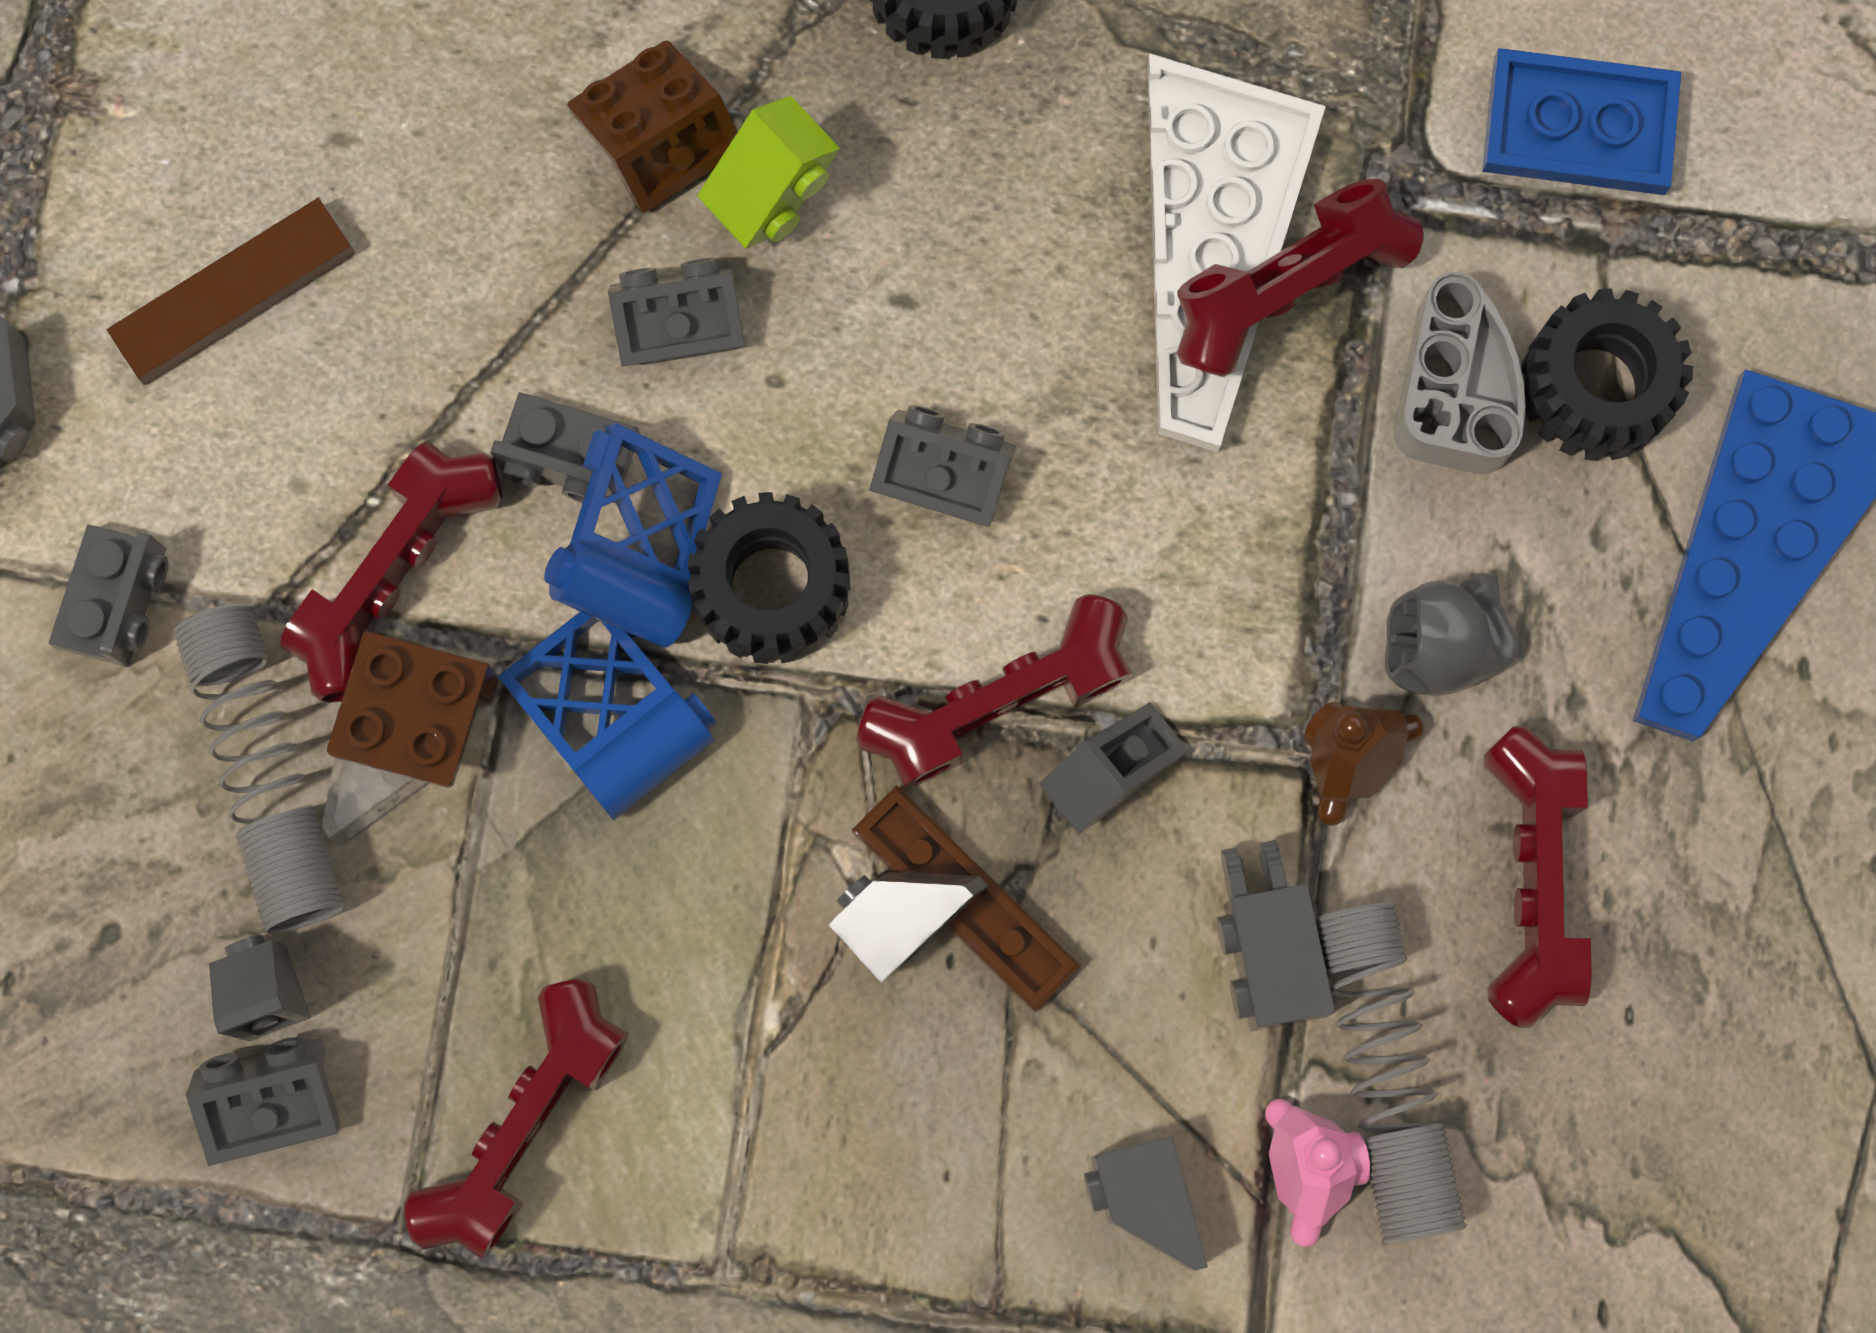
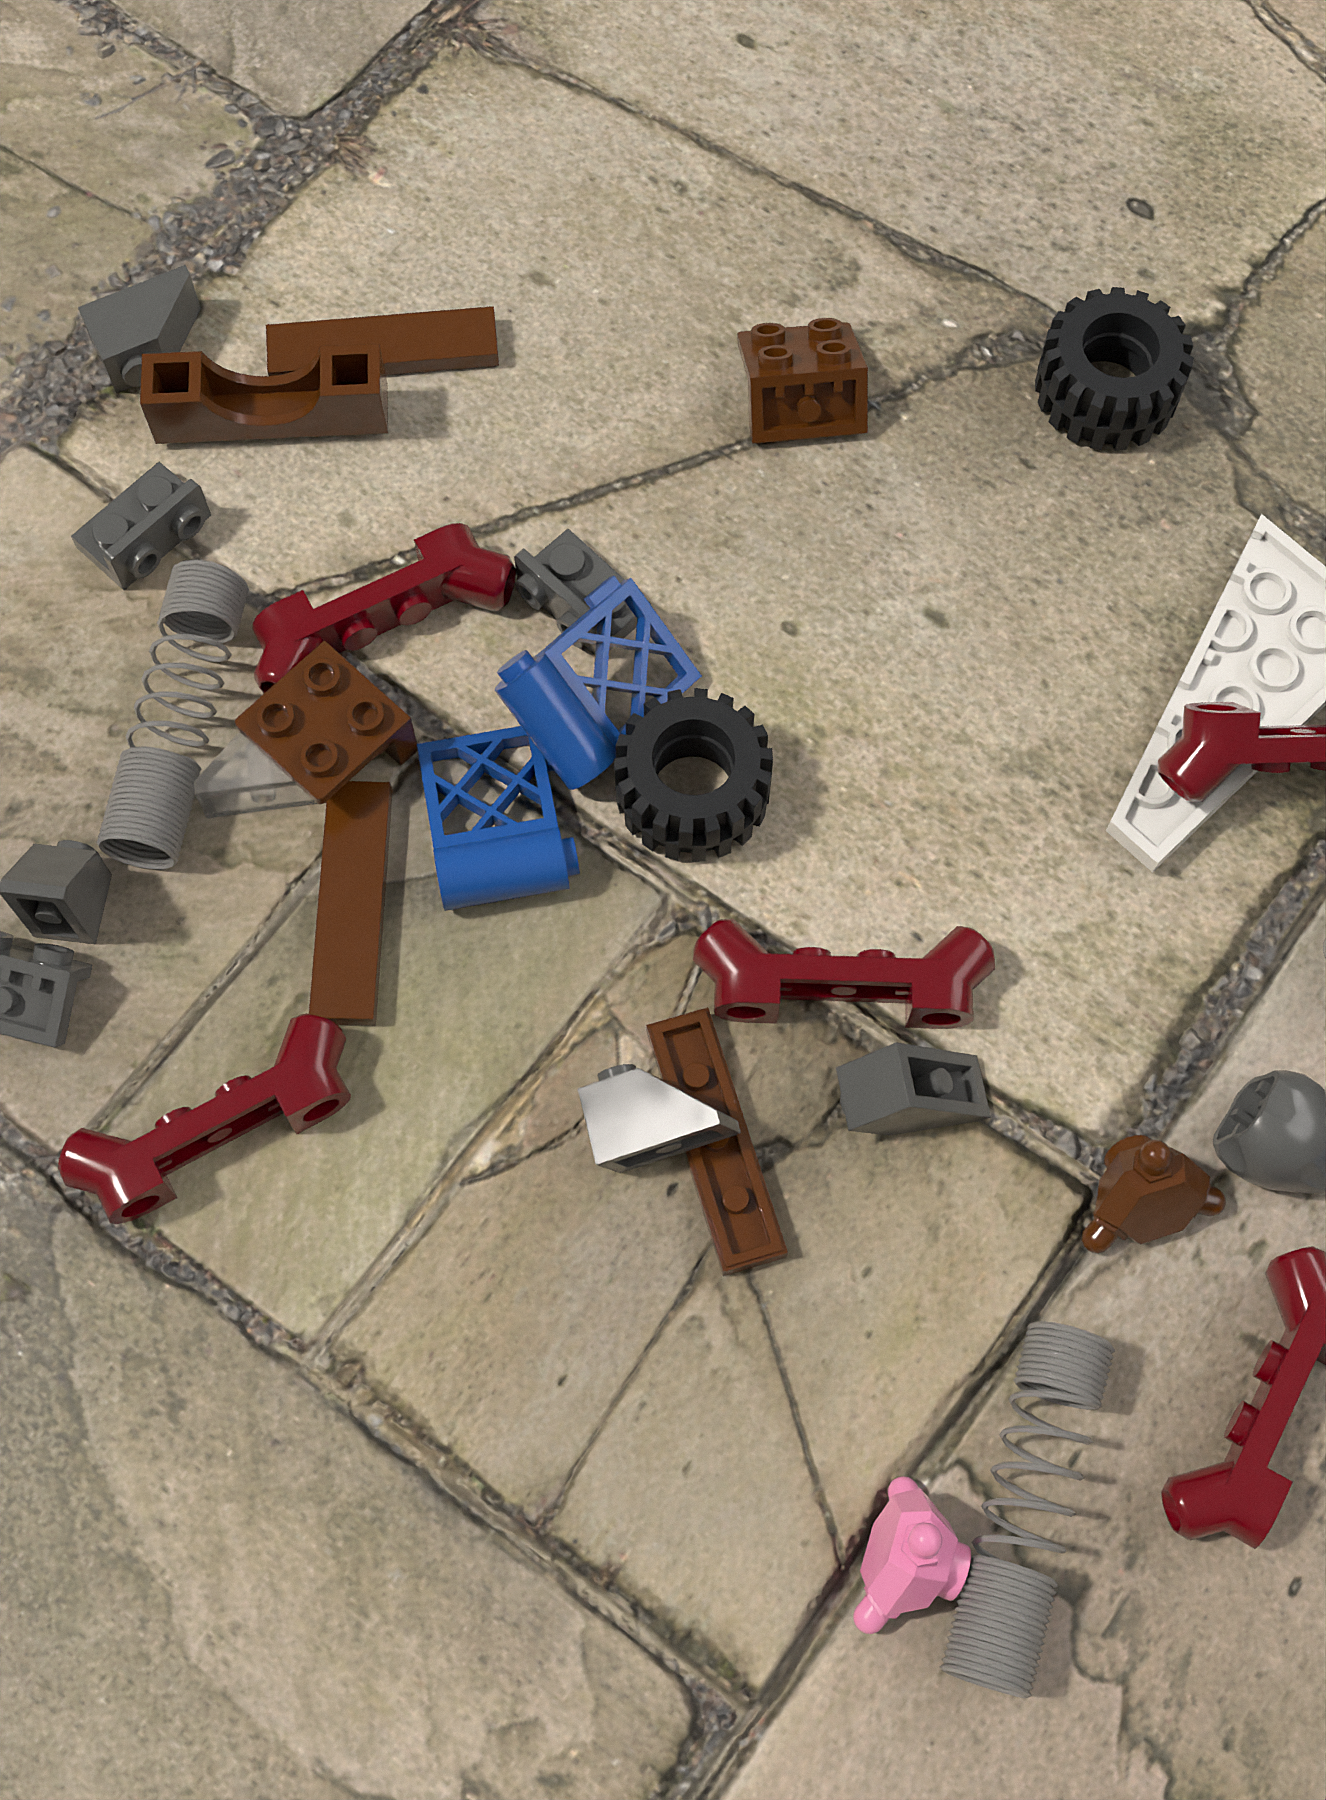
camera: 30 degrees right, 10 degrees down
dark grey bracket [608,257,745,367] -> none
lime brick [697,95,840,249] -> none
dark grey bracket [869,405,1016,527] -> none
dark grey slope [1083,1136,1208,1271] -> none
dark grey hinge [1217,840,1335,1032] -> none
none -> reddish brown arch [140,343,388,444]
none -> reddish brown tile [309,781,393,1026]

